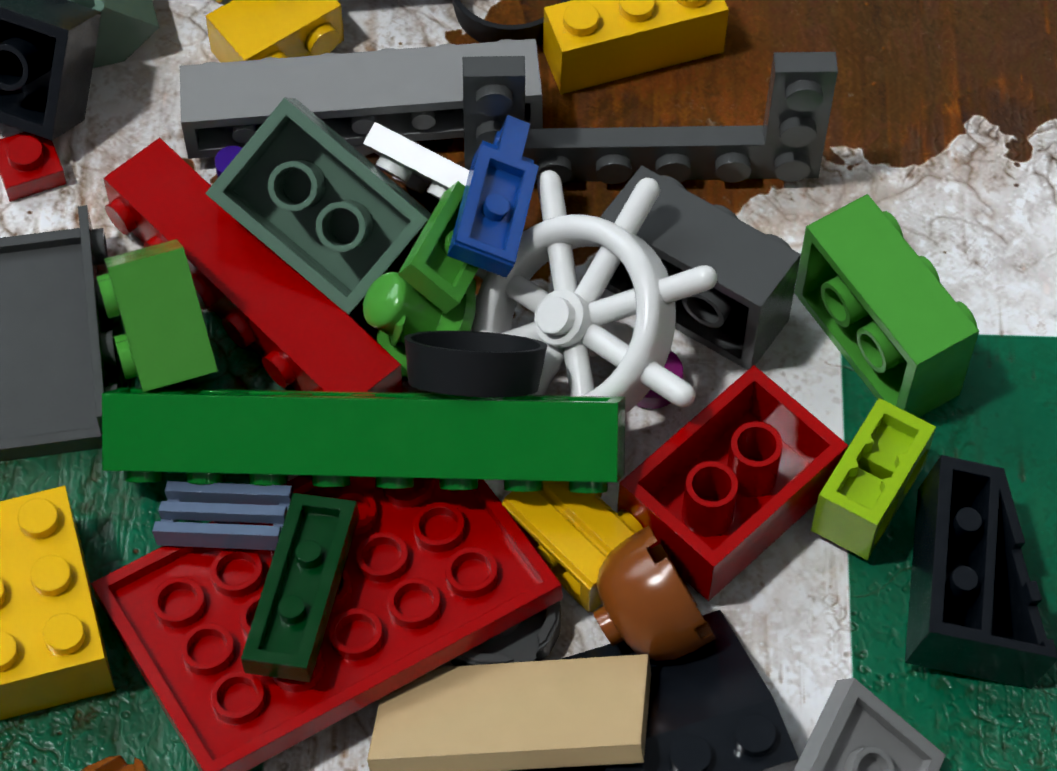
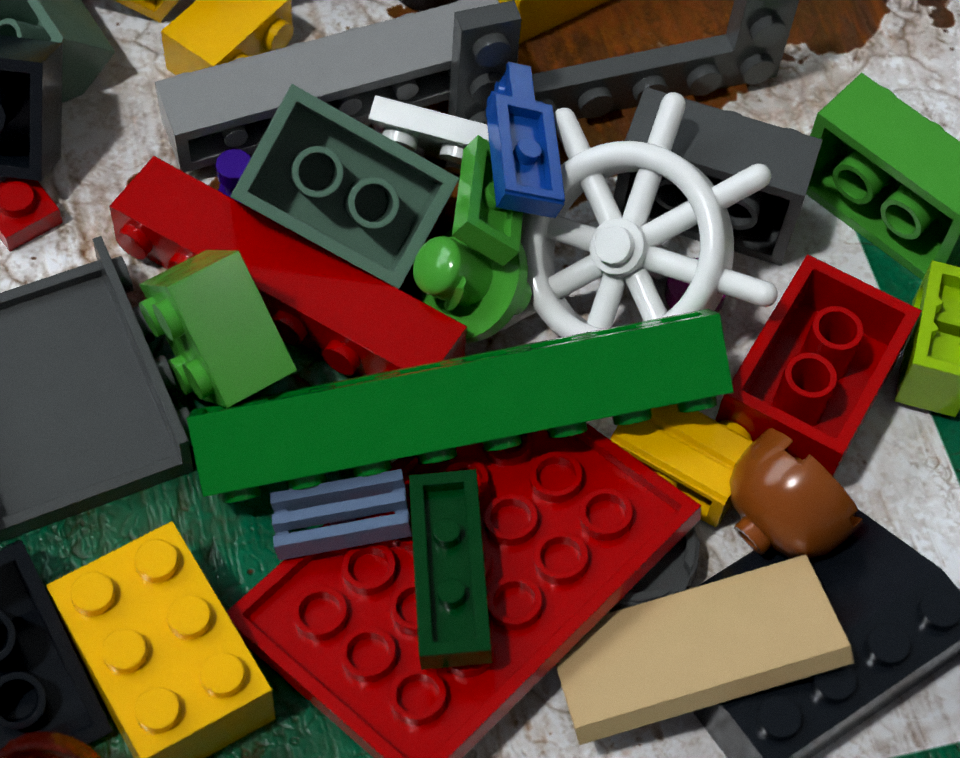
camera: 20 degrees left, 0 degrees up
black tyre [404,331,547,398] -> none

